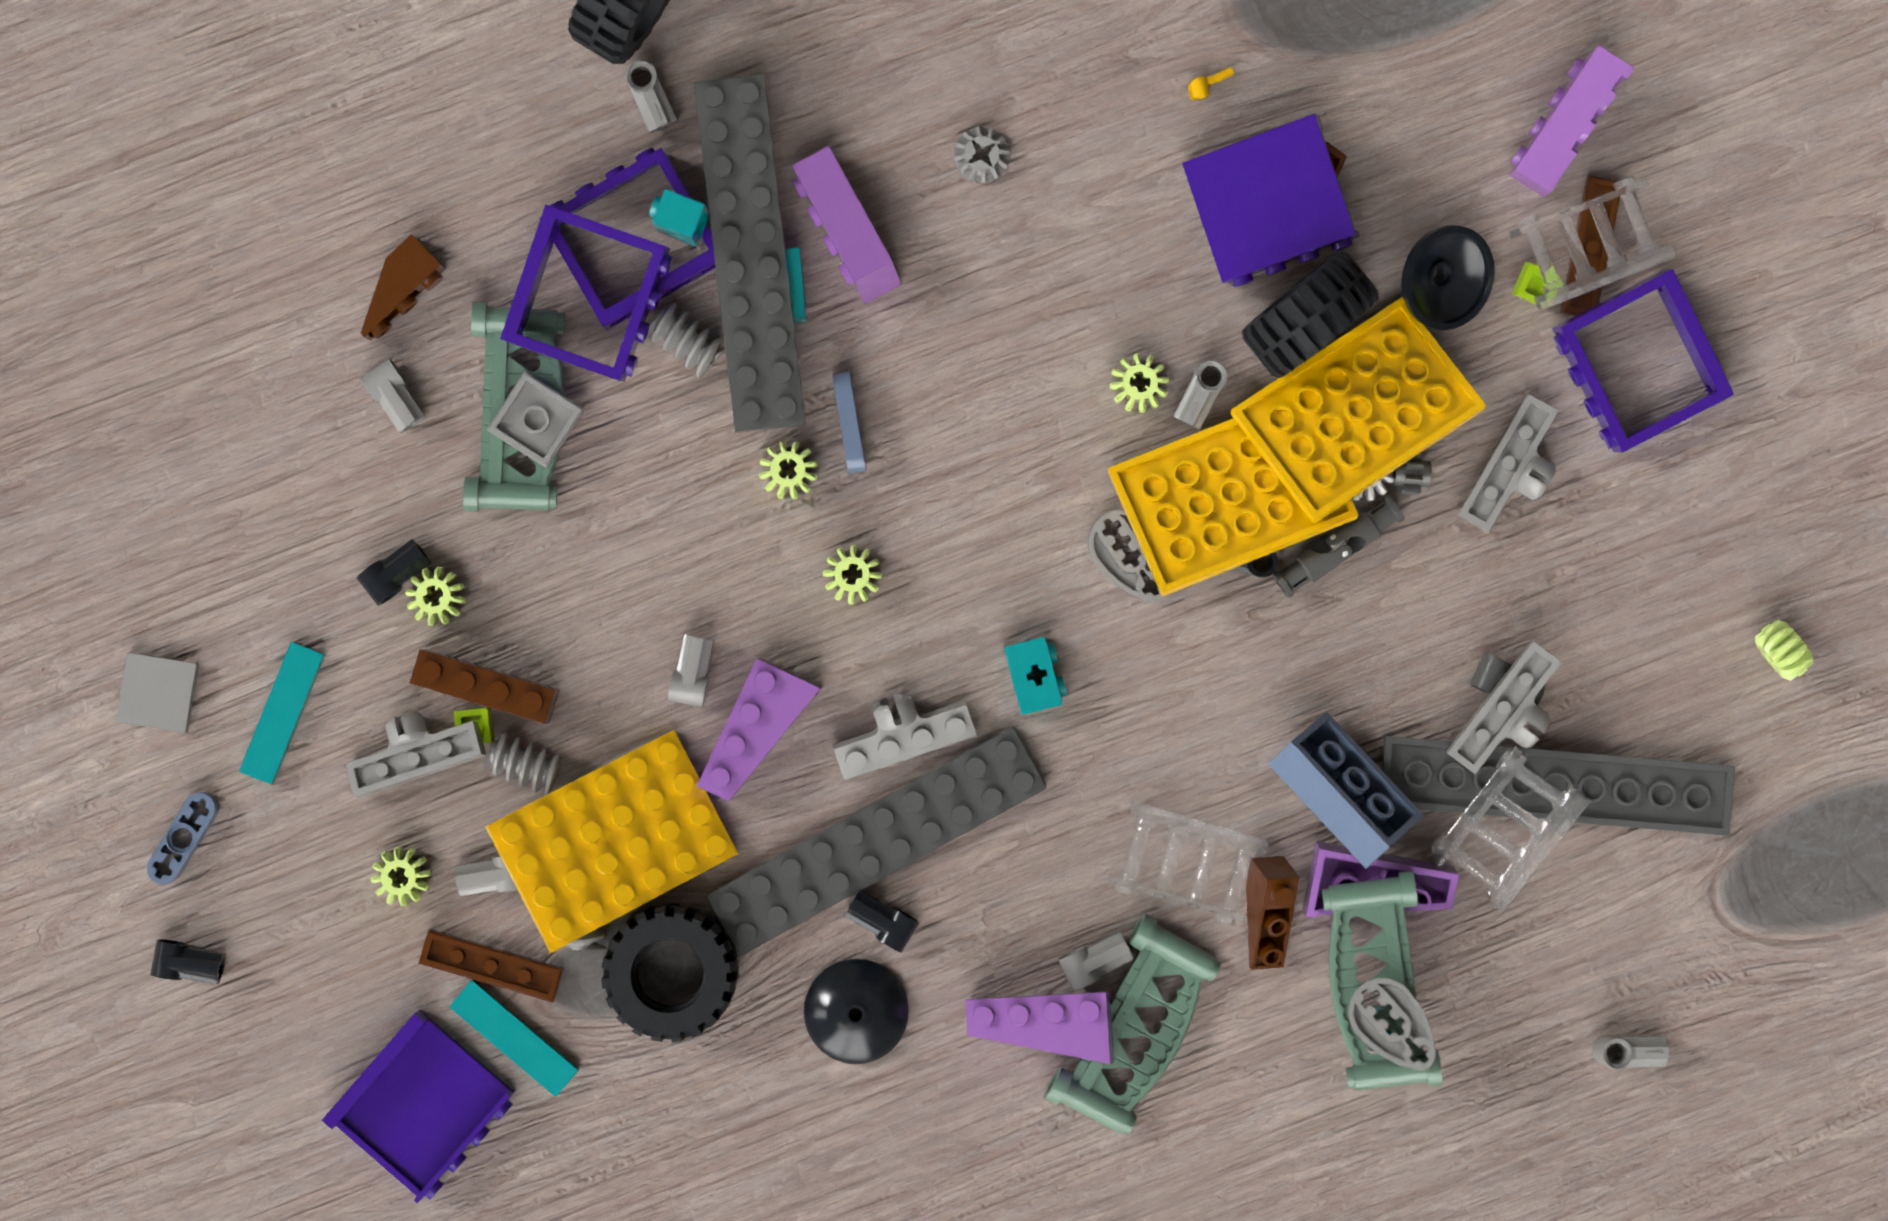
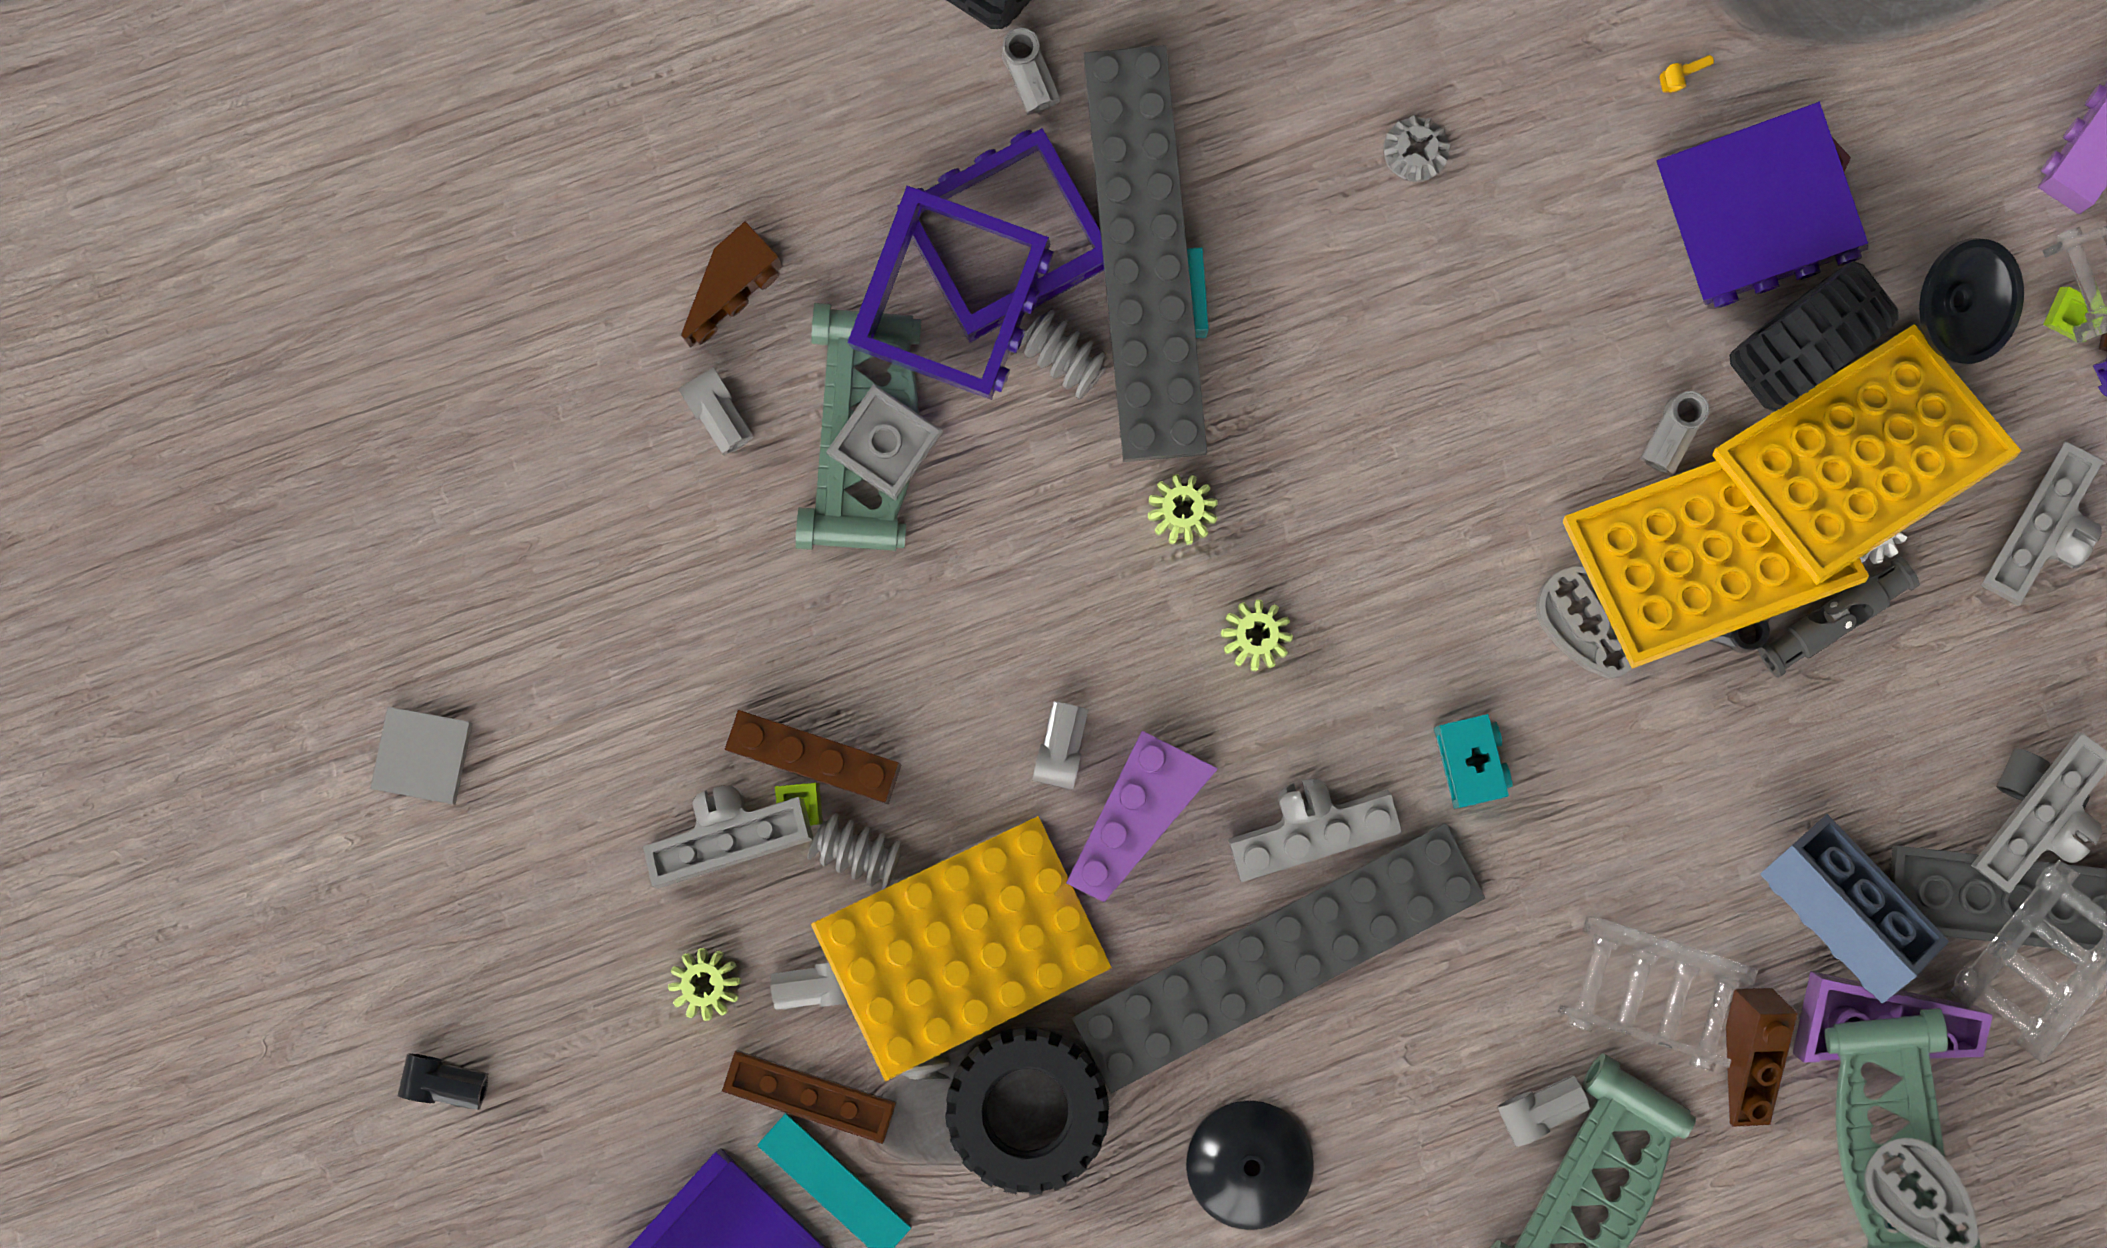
camera: 10 degrees right, 5 degrees down
sand blue beam [147,792,219,884] -> none
teal tile [239,642,326,785] -> none
black piece [356,539,431,606] -> none
yellowish green gear [405,567,466,626] -> none
teal brick [649,189,710,247] -> none
medium lavender wedge [791,146,901,304] -> none
sand blue beam [832,371,866,474] -> none
black piece [844,890,919,953] -> none
medium lavender wedge [965,991,1114,1064] -> none
yellowish green gear [1109,353,1169,413] -> none
dark grey gear [1392,453,1432,495] -> none

